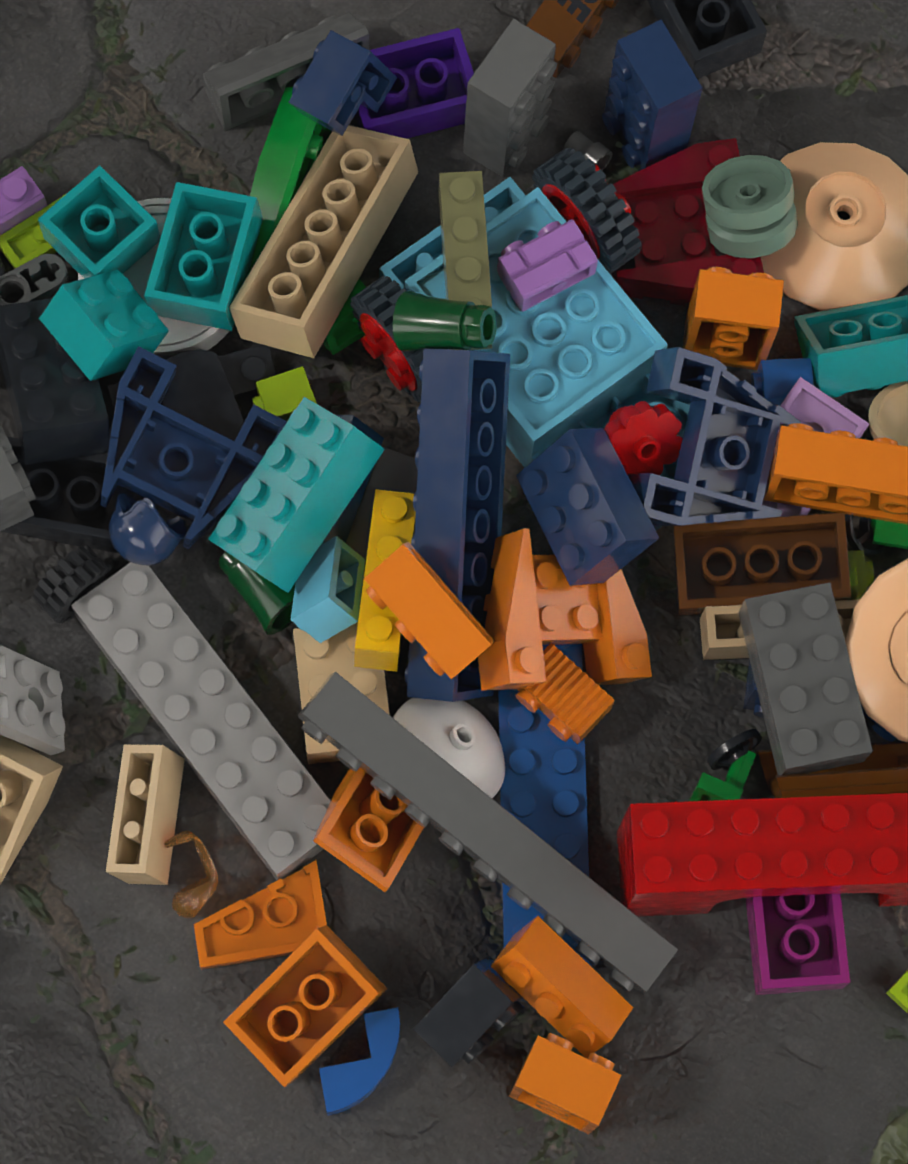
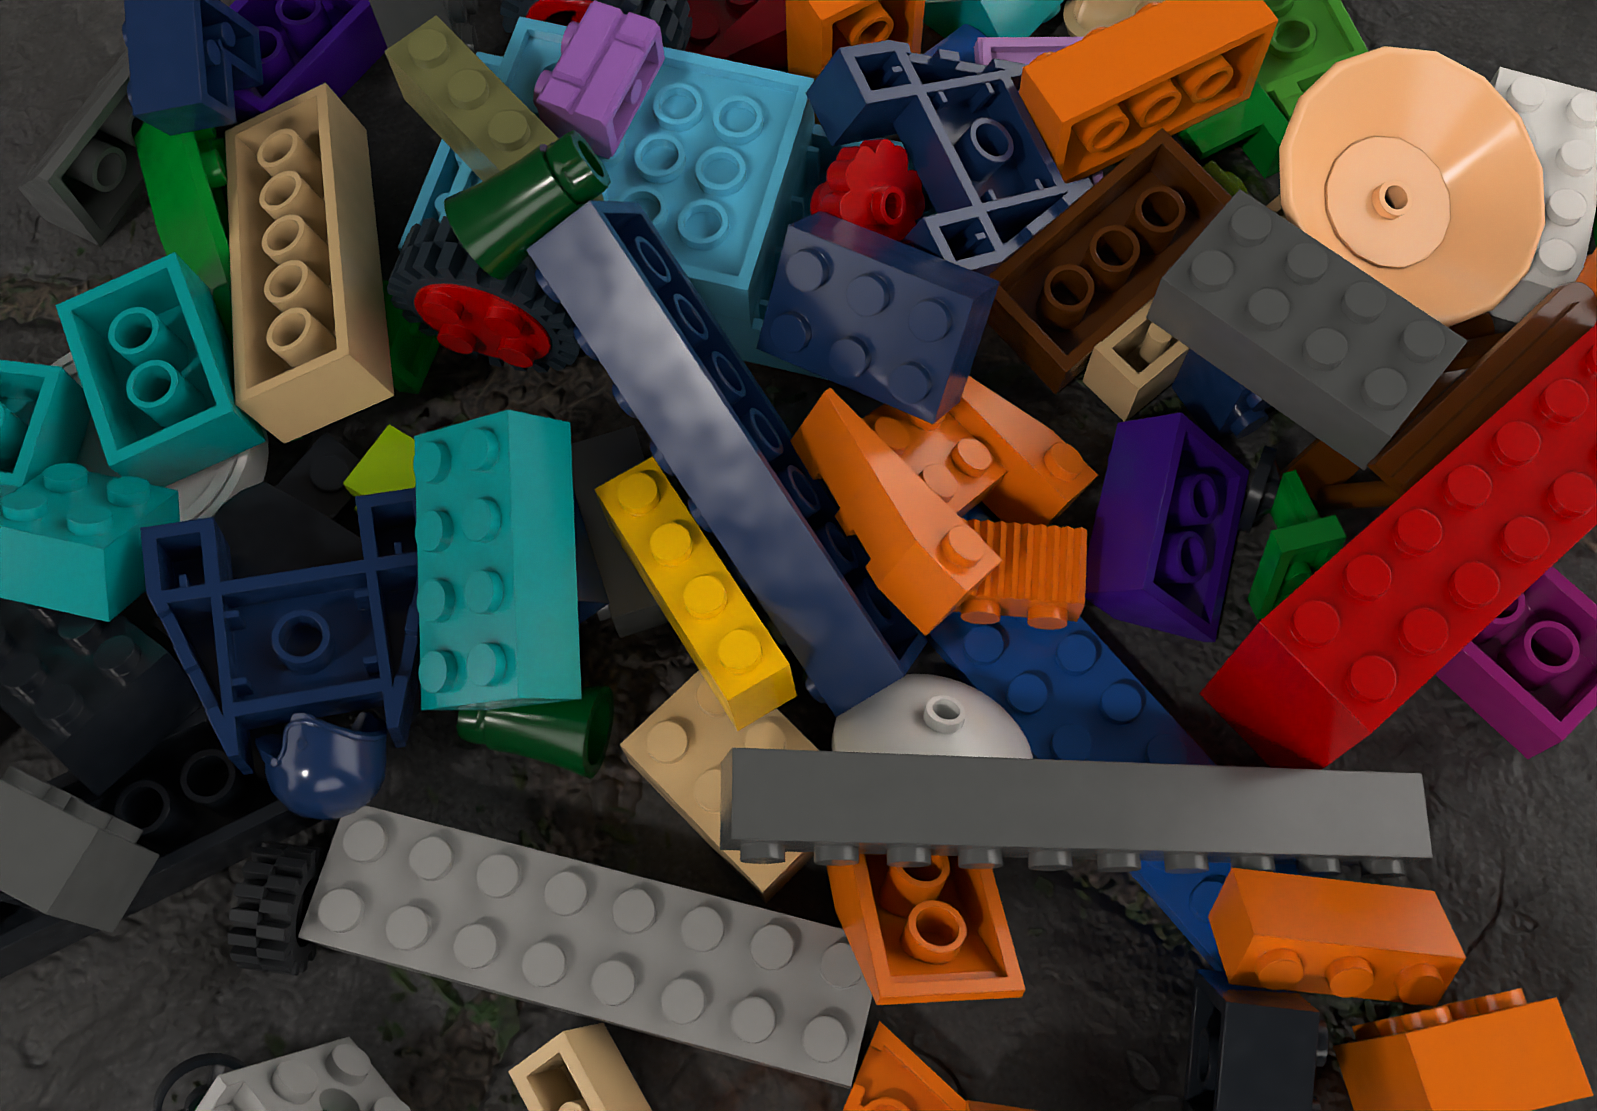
camera: 30 degrees left, 5 degrees down
medium azure brick [290,536,365,643] -> none
orange brick [364,542,495,679] -> none
none -> dark purple slope [1085,412,1249,642]

